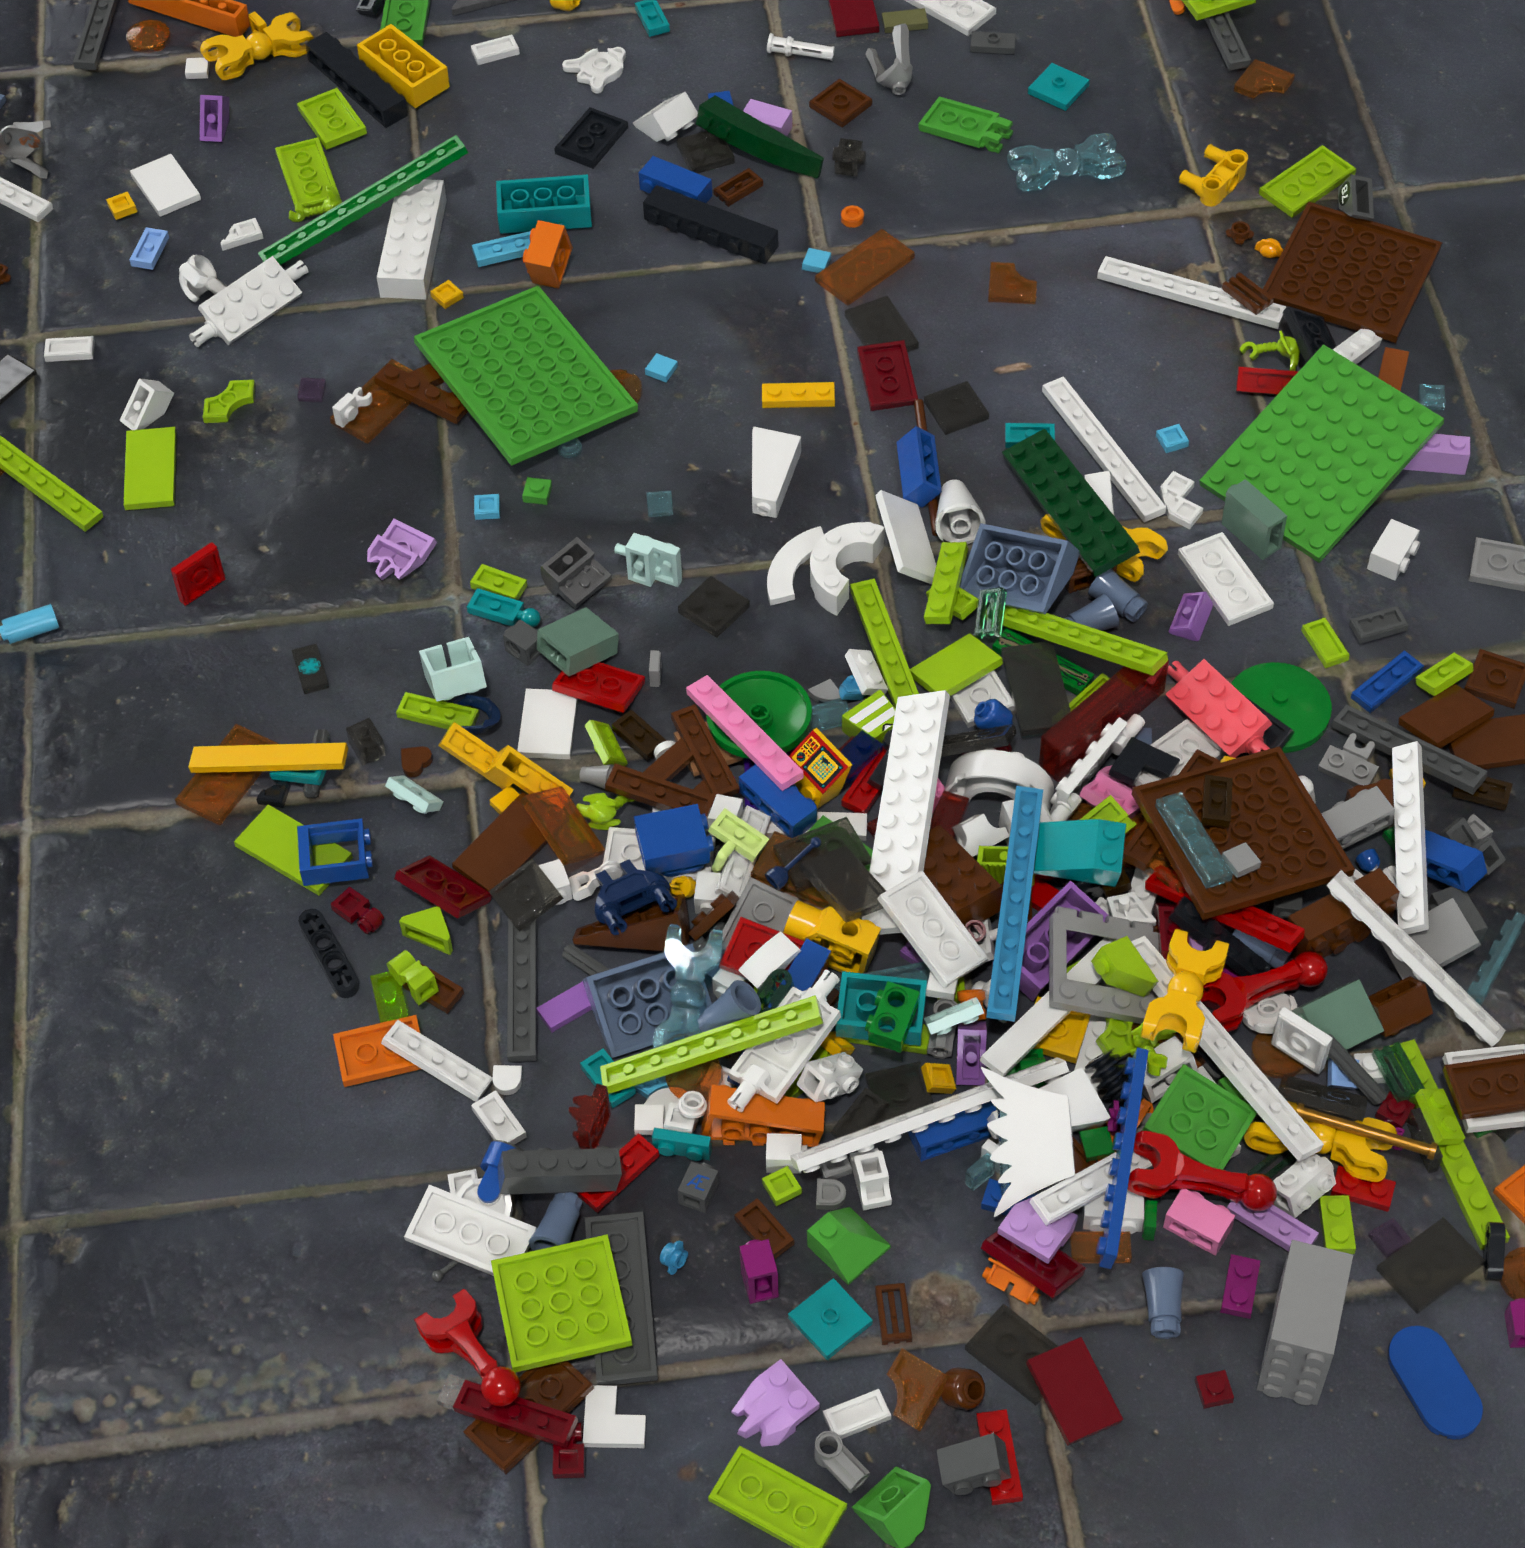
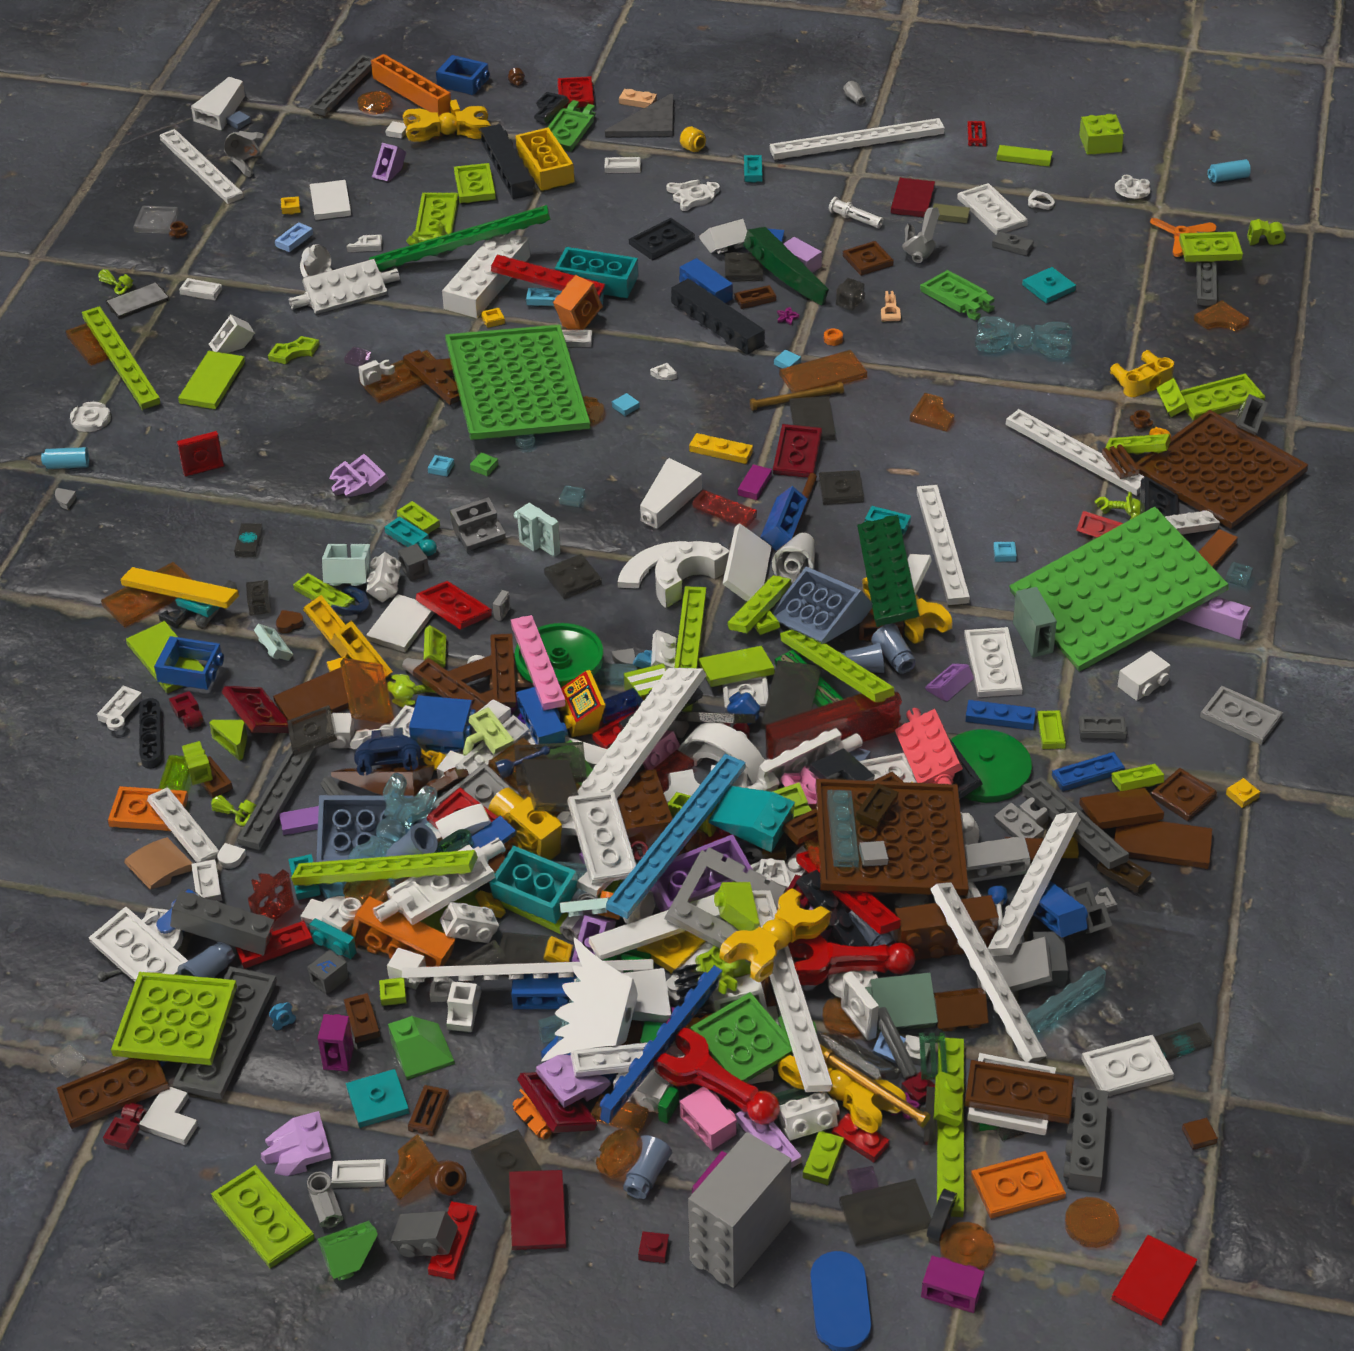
camera: 20 degrees right, 10 degrees down
red piece [414,1289,521,1407] -> none
dark red plate [453,1380,578,1448] -> none
sand green brick [537,607,619,676] -> none
dark brown plate [612,710,667,761] -> none
light grey tile [816,1178,846,1210] -> none
green brick [865,981,920,1053] -> none
clear green tile [974,587,1007,639] -> none
white tile [1160,471,1203,529] -> none
none -> light grey tile [55,488,77,510]
none -> white tile [70,402,111,432]
none -> white hinge [97,686,143,731]
none -> medium nougat slope [124,837,193,890]
none -> lime piece [211,795,257,826]
none -> white brick [366,552,401,603]
none -> red plate [491,254,605,299]
none -> white tile [562,330,592,347]
none -> clear orange tile [596,1128,643,1178]
none -> white tile [650,363,677,380]
none -> clear red plate [693,490,757,528]
none -> magenta tile [738,464,772,500]
none -> pearl gold bar [750,382,844,411]
none -> magenta plant [777,307,799,325]
none -> light nougat piece [881,291,901,322]
none -> blue plate [965,700,1036,730]
none -> lime plate [1105,434,1171,455]
none -> lime plate [1156,378,1189,417]

